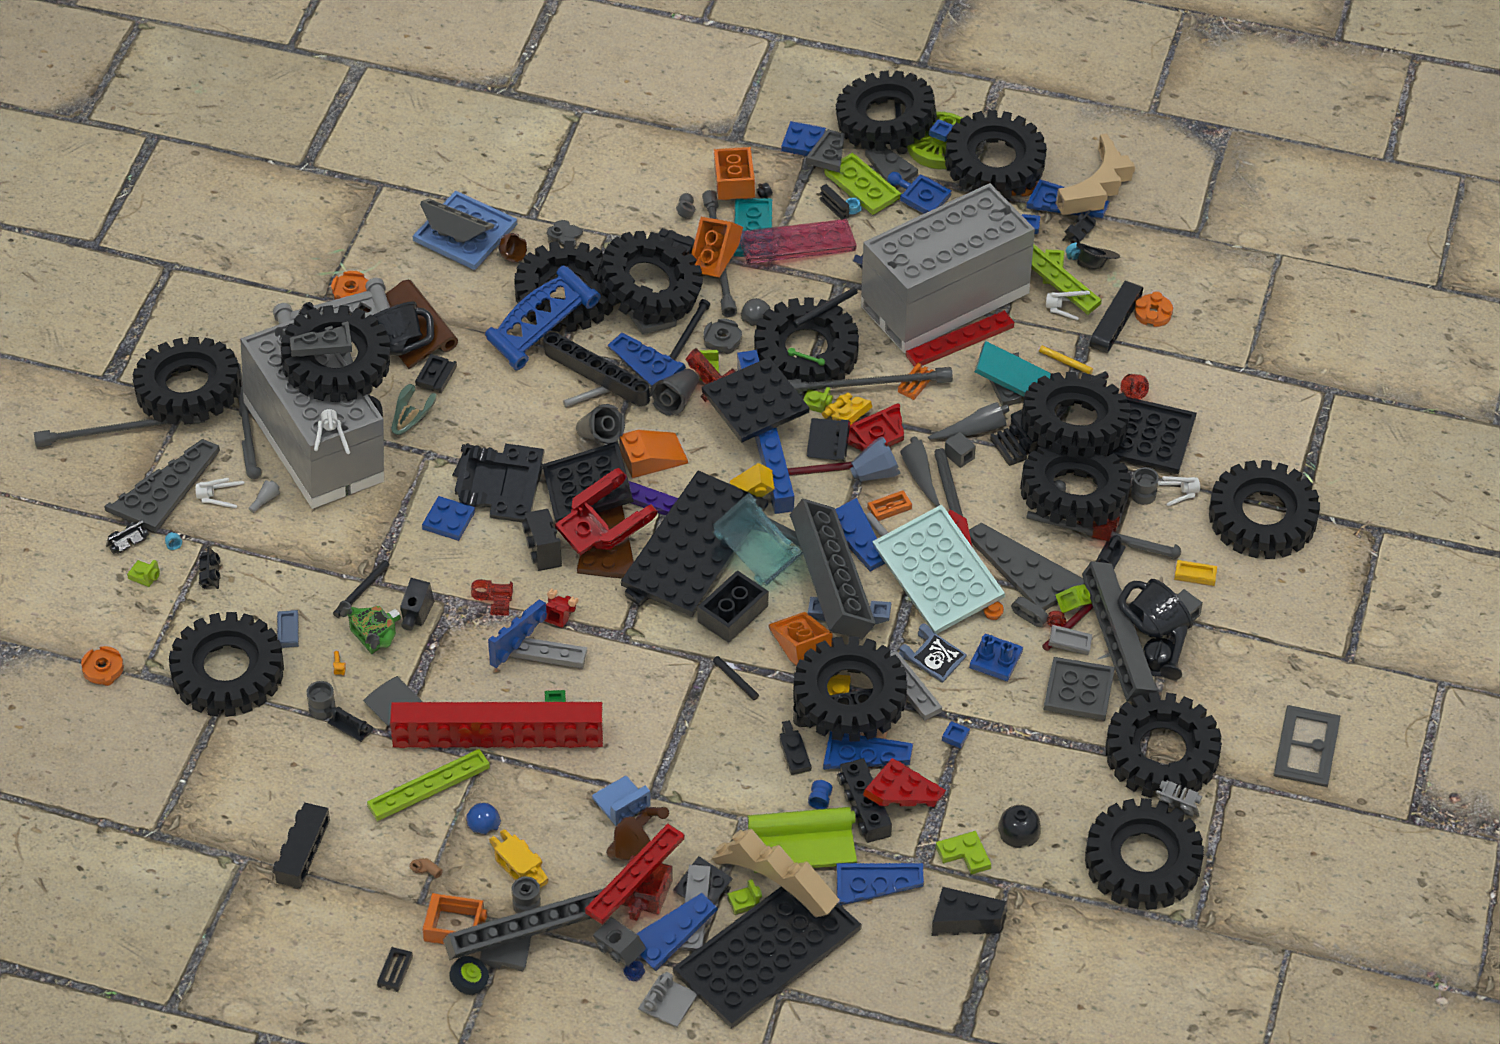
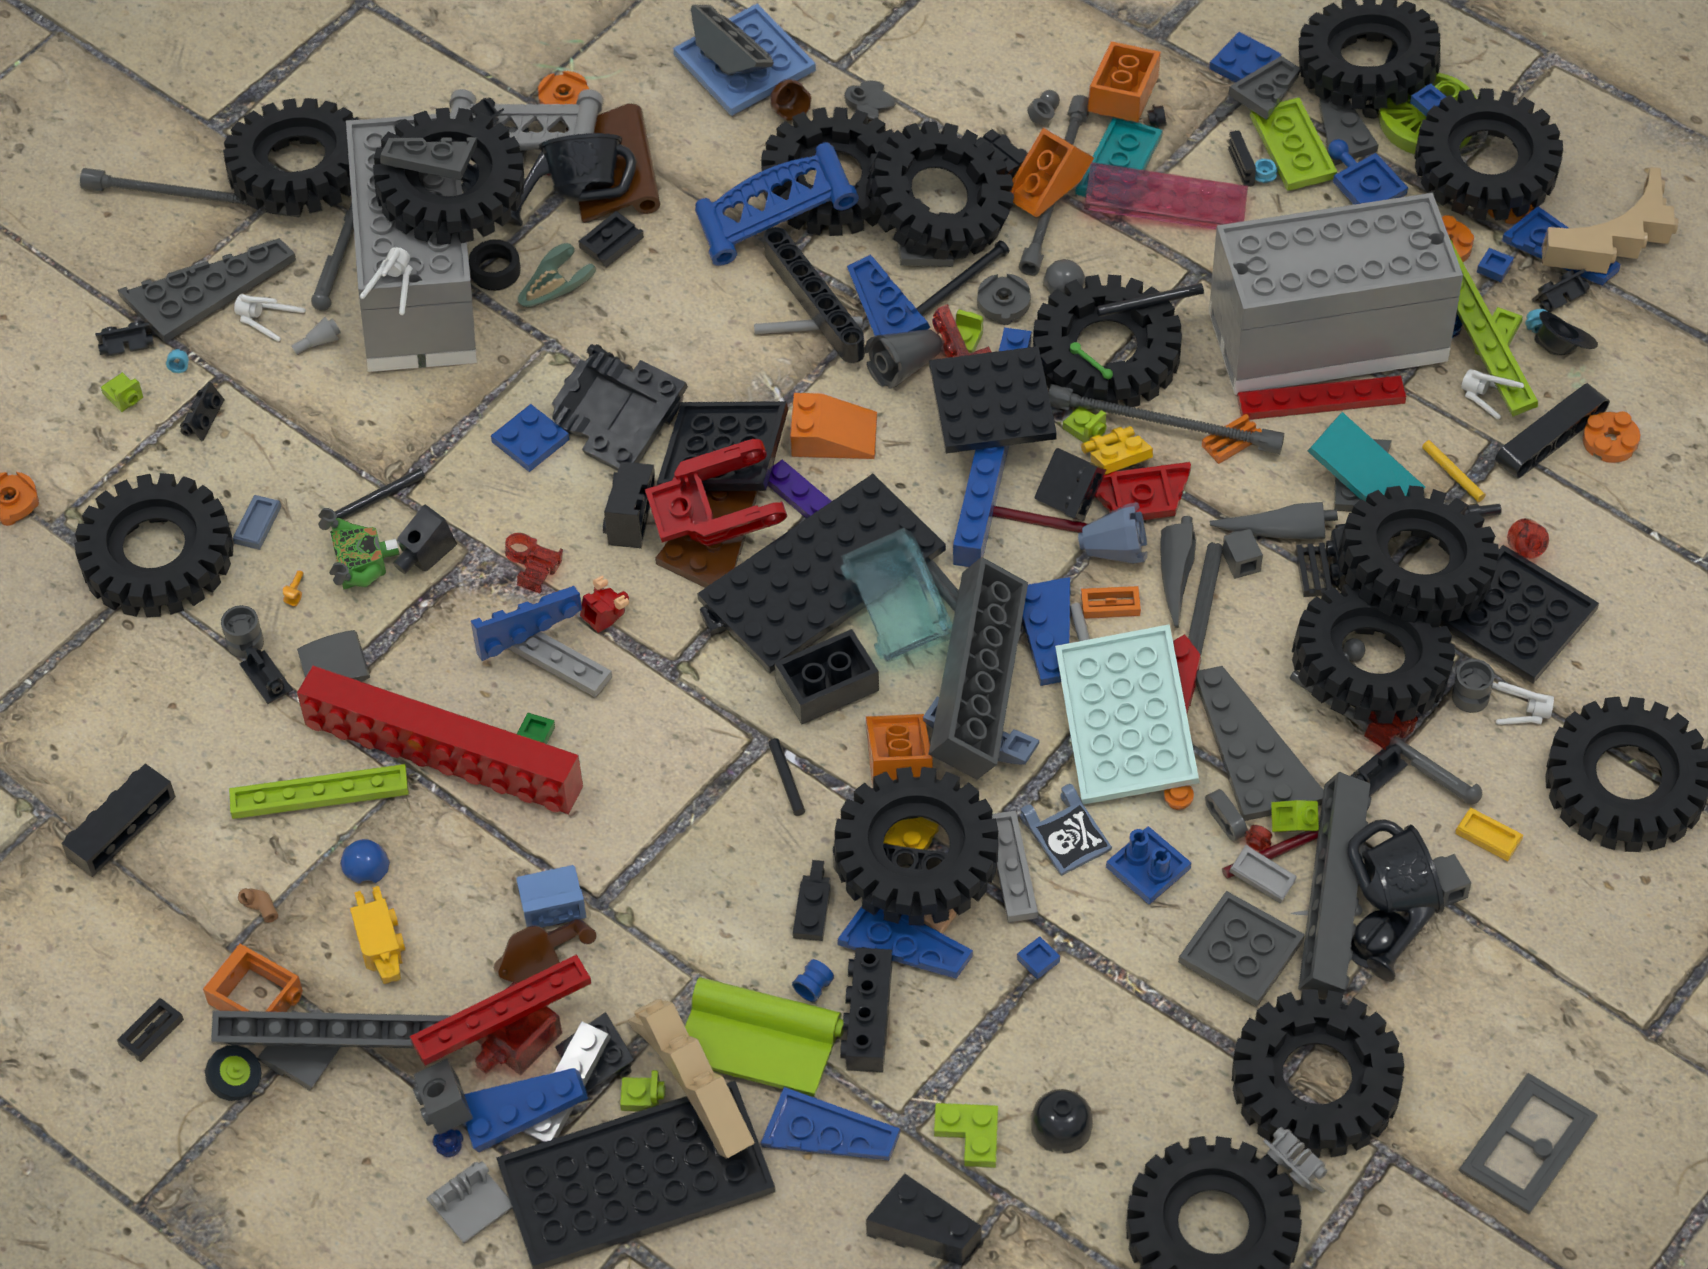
camera: 25 degrees right, 5 degrees up
dark grey wheel [511,876,541,913] -> none
dark grey cone [576,404,625,444] -> none
yellow slope [730,463,775,497] -> none
red plate [863,758,946,807] -> none

